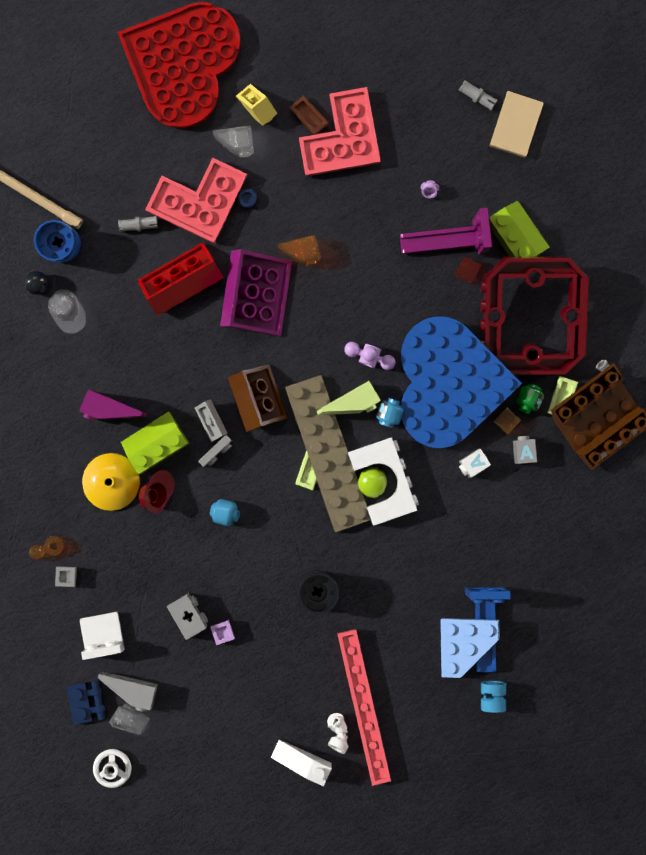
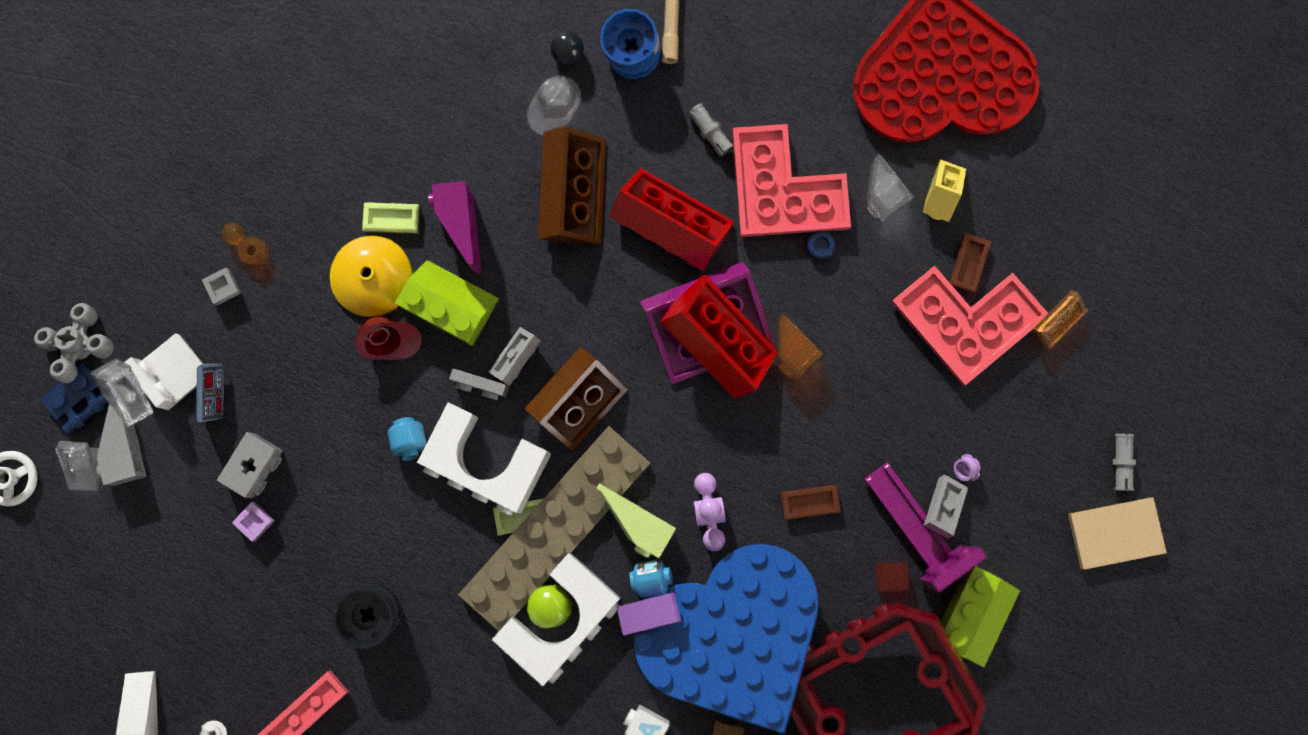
camera: 70 degrees right, 5 degrees down
none -> light grey gear [34,303,114,383]
none -> clear slope [91,358,154,427]
none -> slope [197,364,223,422]
none -> yellowish green tile [362,203,420,233]
none -> white arch [417,402,551,516]
none -> reddish brown slope [538,126,606,245]
none -> medium lavender slope [617,592,681,635]
none -> red slope [660,274,778,399]
none -> copper tile [781,485,841,520]
none -> light grey plate [924,475,968,539]
none -> clear orange tile [1034,290,1088,349]

